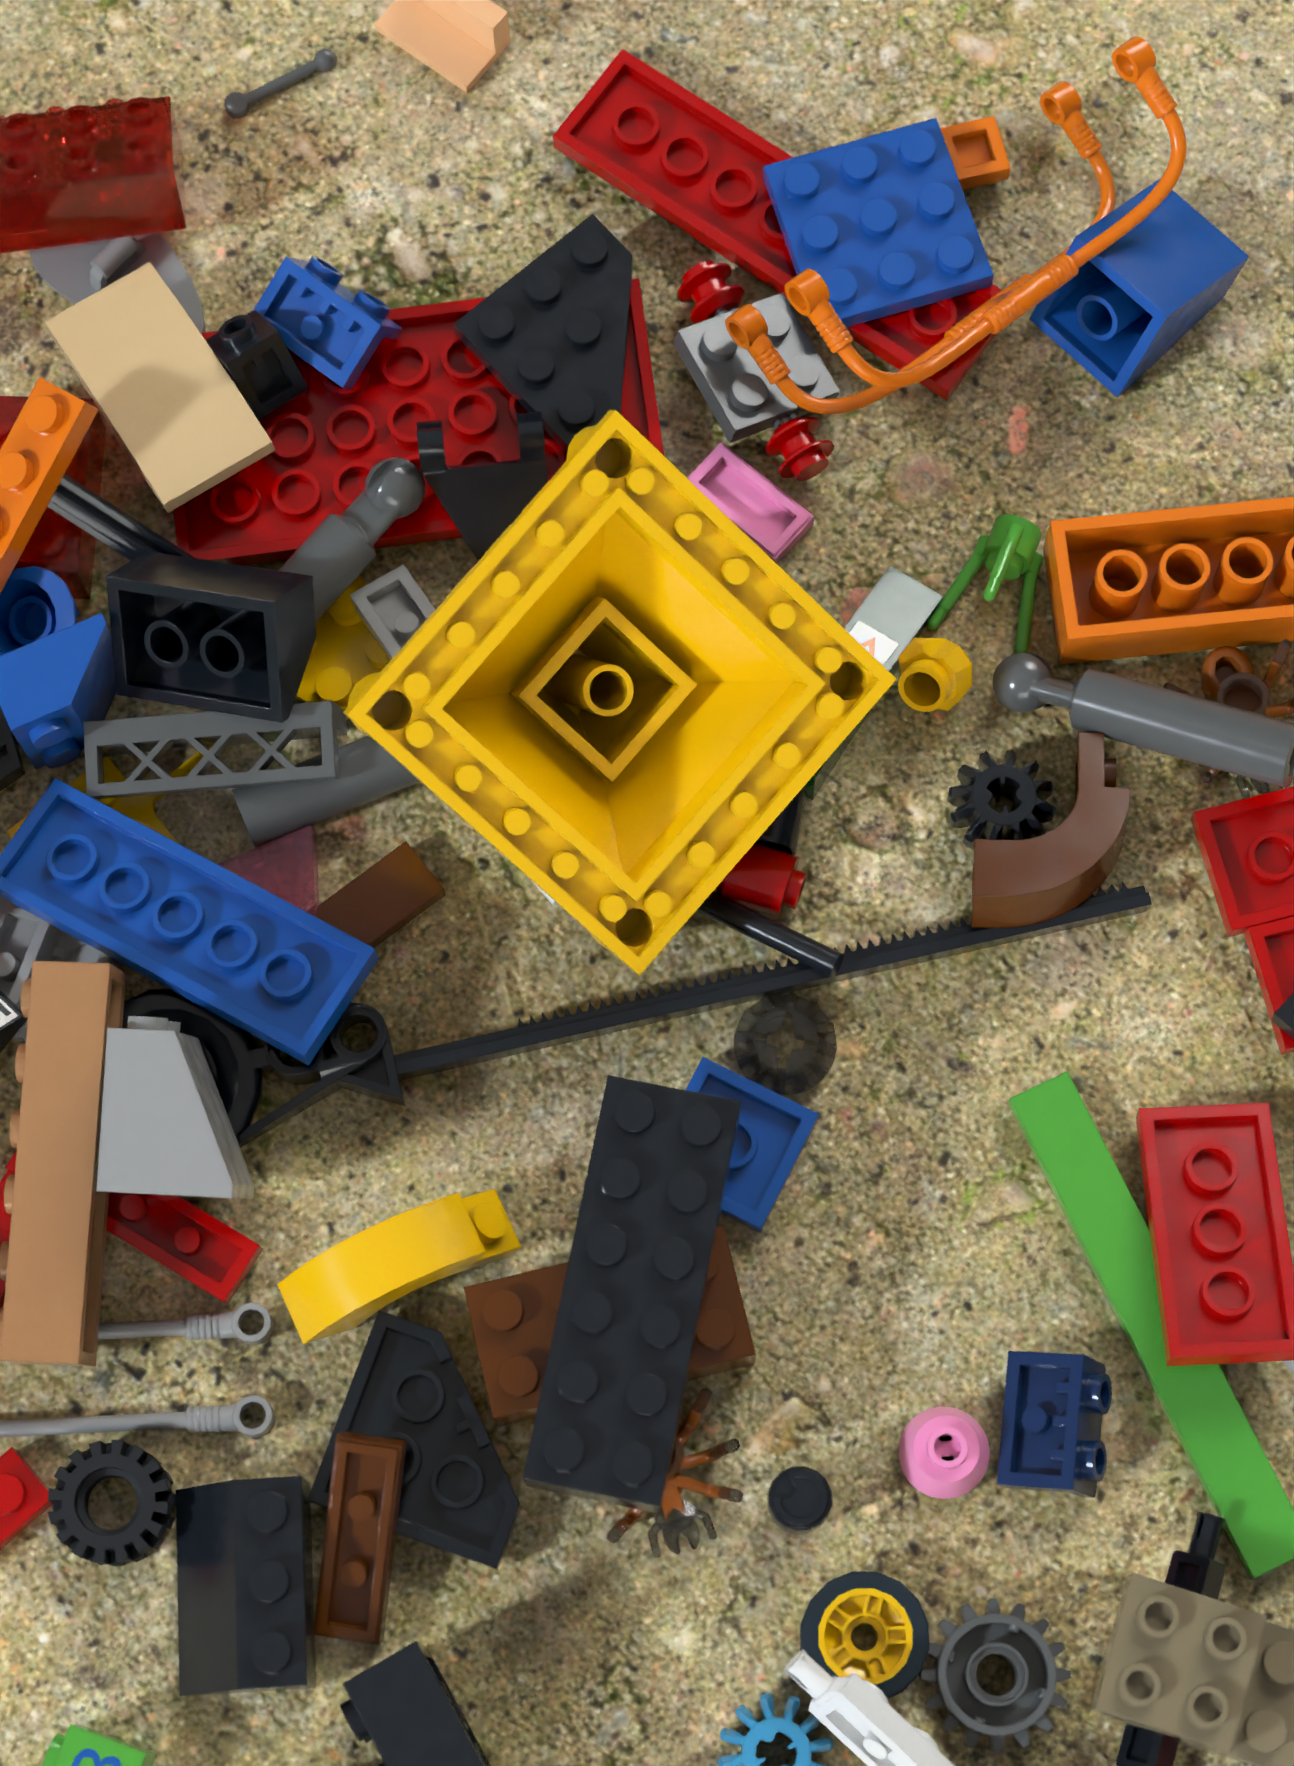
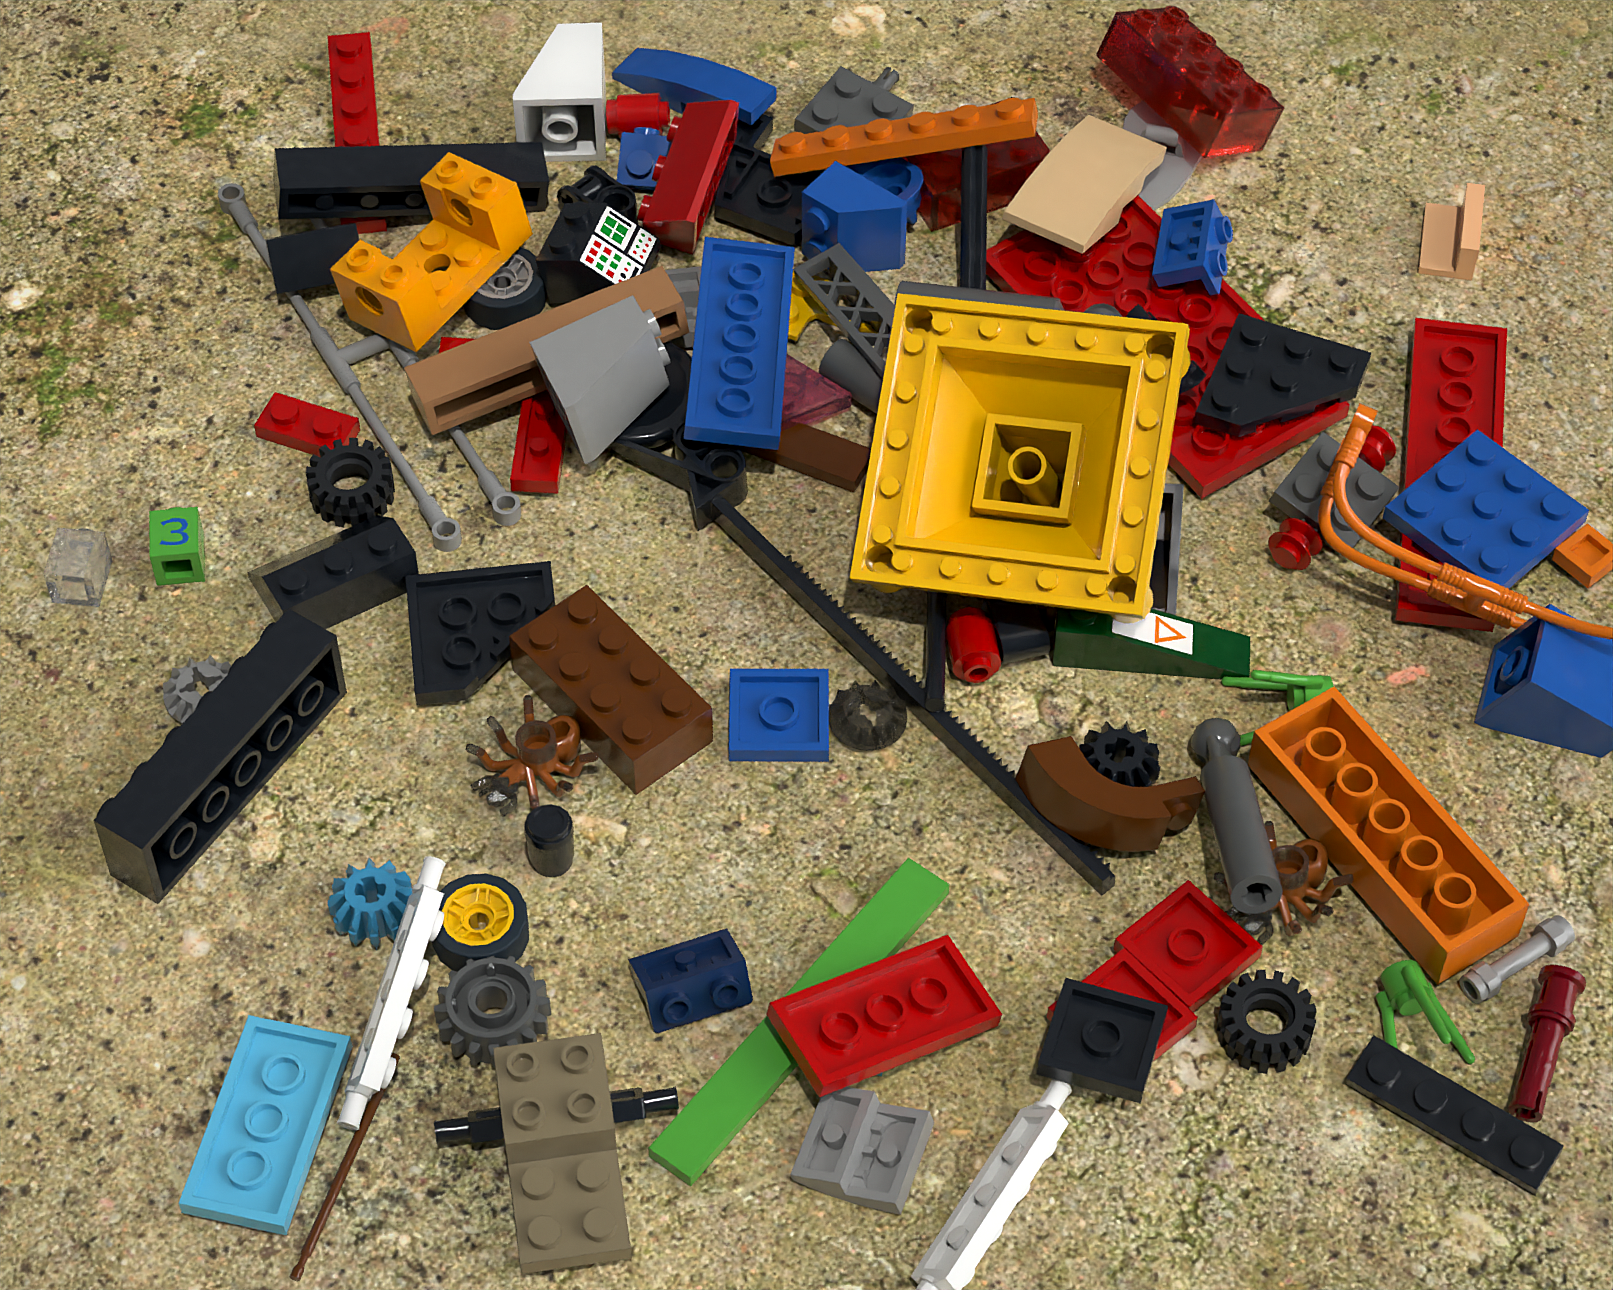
camera: 60 degrees right, 20 degrees down
black slope [106,551,316,723] -> none
black bracket [206,310,309,421] -> none
dark grey hinge [224,48,337,119] -> none
yellow arch [277,1189,522,1344] -> none
reddish brown tile [313,1431,407,1645] -> none
black brick [523,1075,741,1514] -> none
bright pink tile [687,442,815,564] -> none
yellow rock [898,638,972,712] -> none
bright pink cone [898,1407,990,1499] -> none

